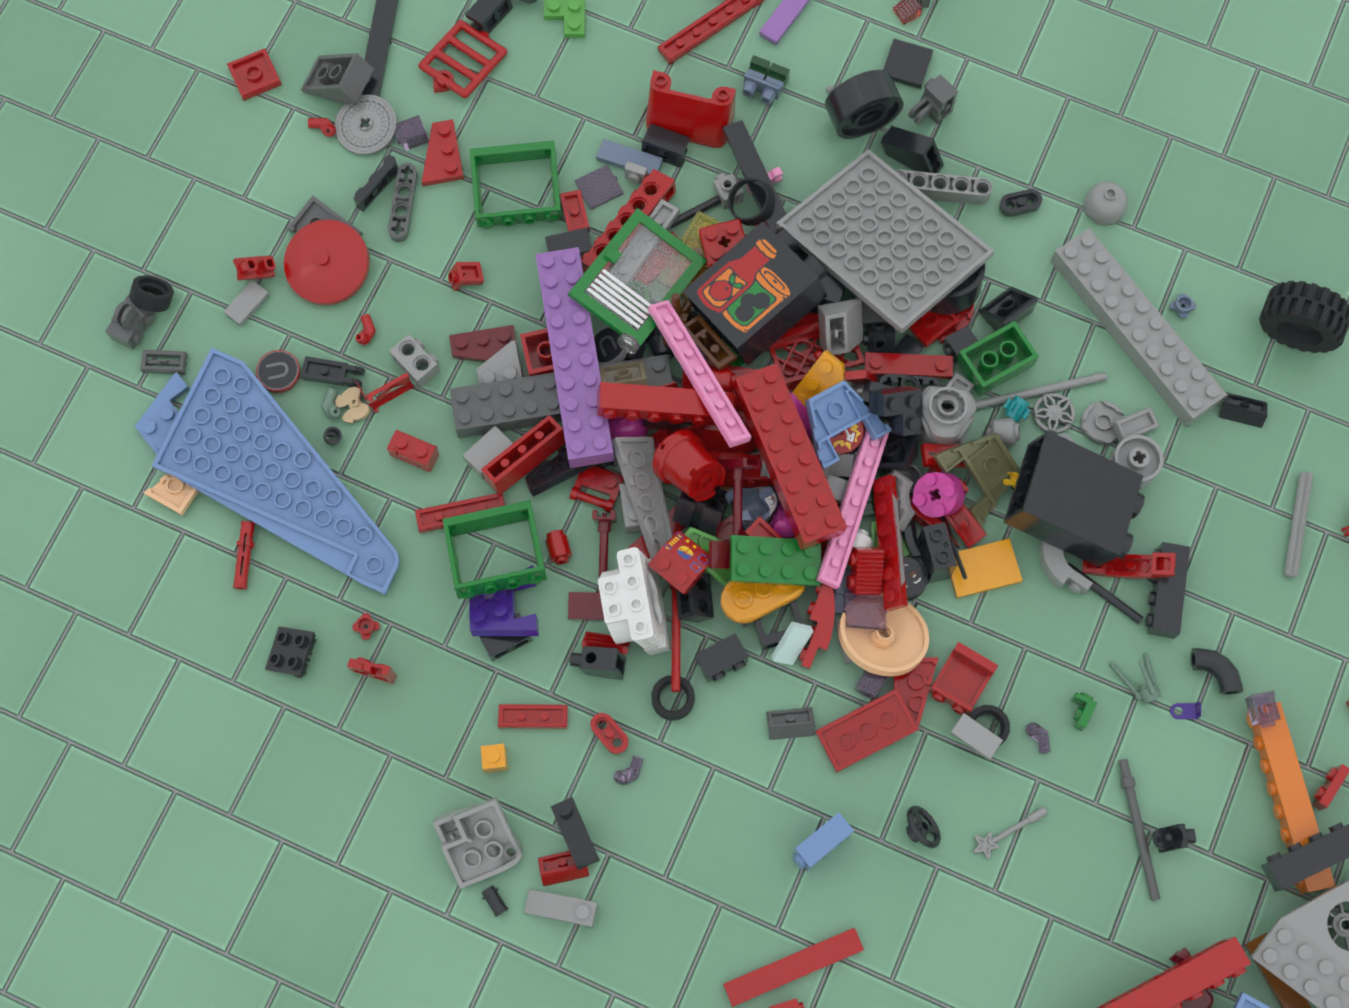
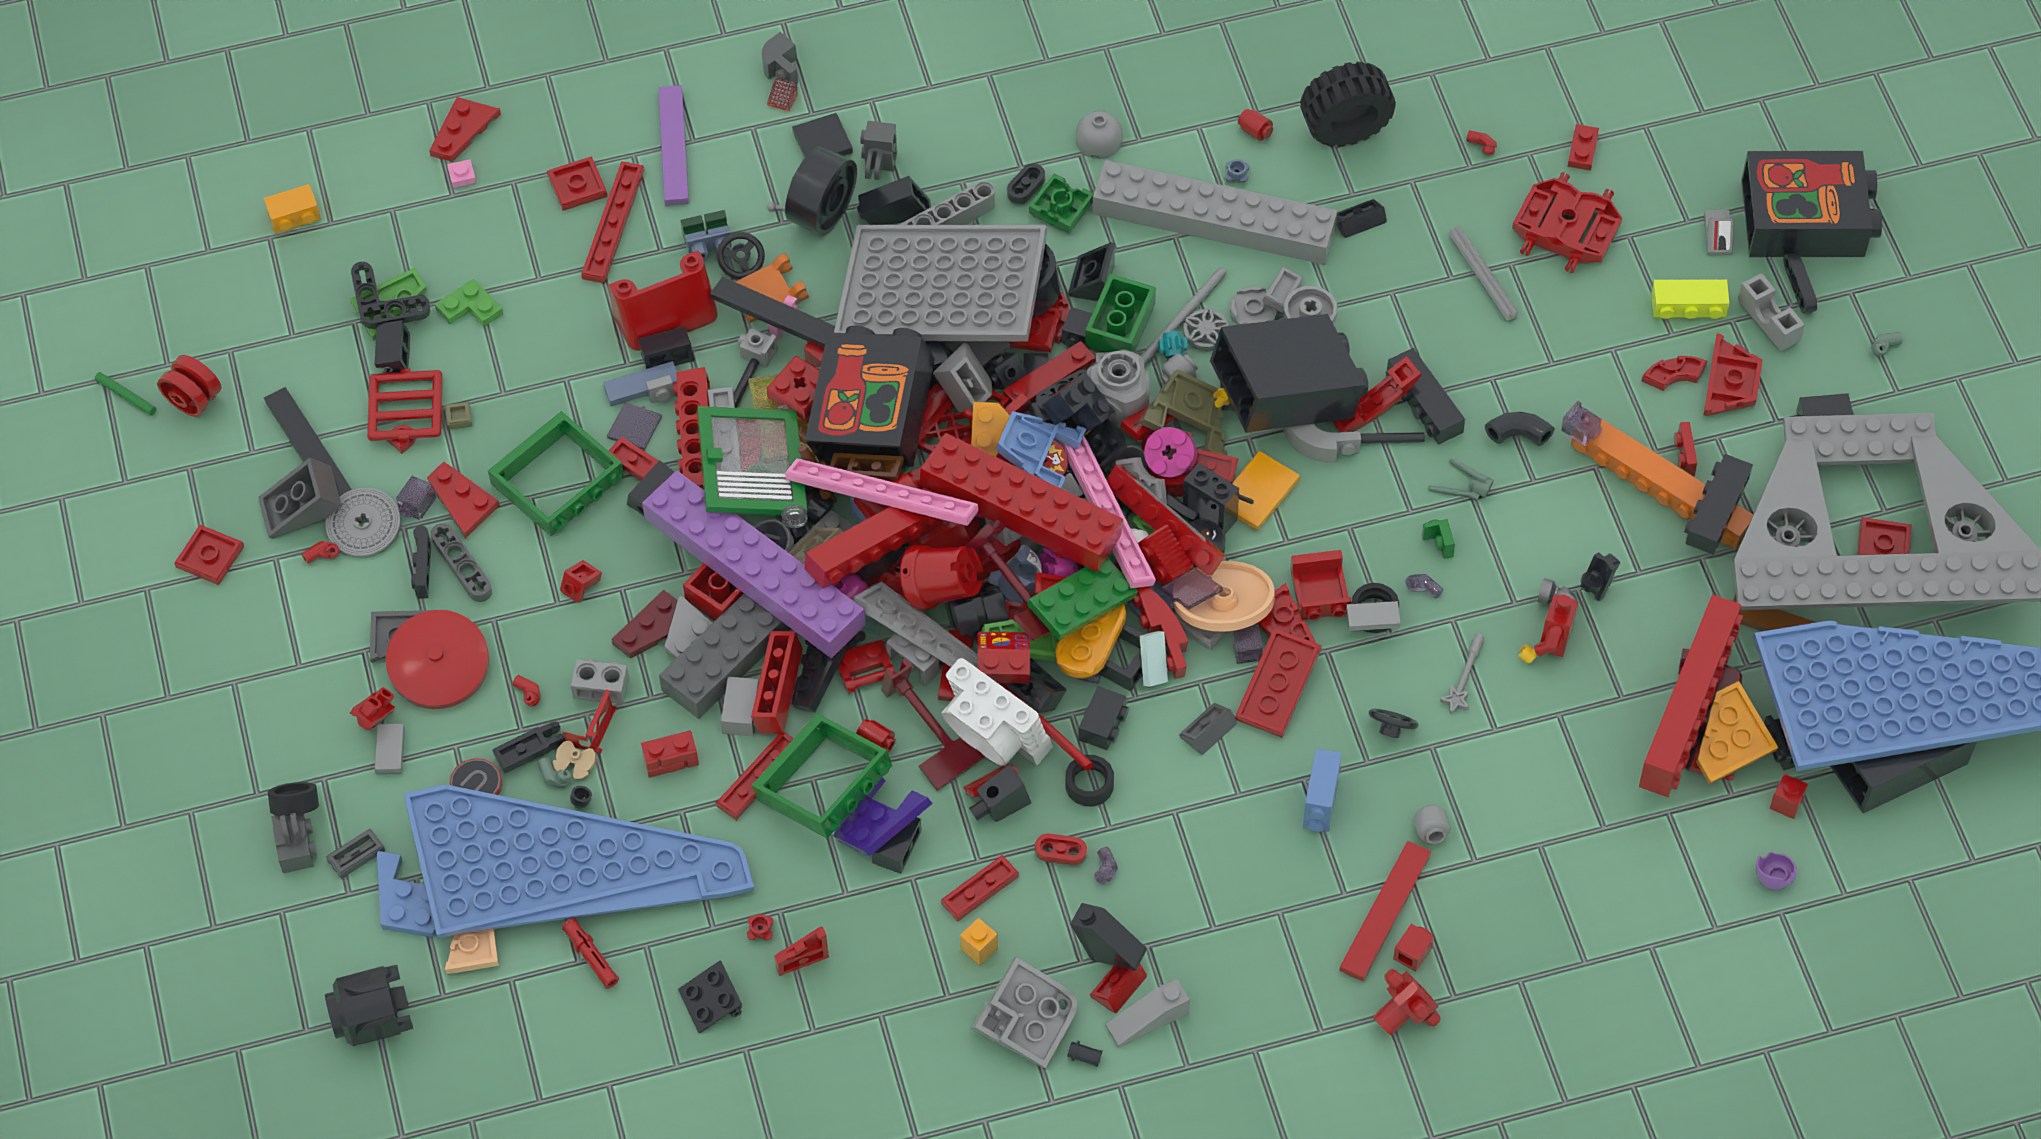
camera: 40 degrees left, 15 degrees down
black tyre [728,178,775,226] -> none
dark grey bar [1118,759,1160,901] -> none
dark purple piece [1170,701,1201,719] -> none
none -> black piece [325,965,414,1046]
none -> olive tile [445,402,472,430]
none -> black piece [717,232,765,279]
none -> orange flag [736,253,809,323]
none -> green brick [1029,173,1094,233]
none -> red brick [1238,108,1273,141]
none -> light grey head [1413,805,1451,844]
none -> red torso [1518,578,1579,664]

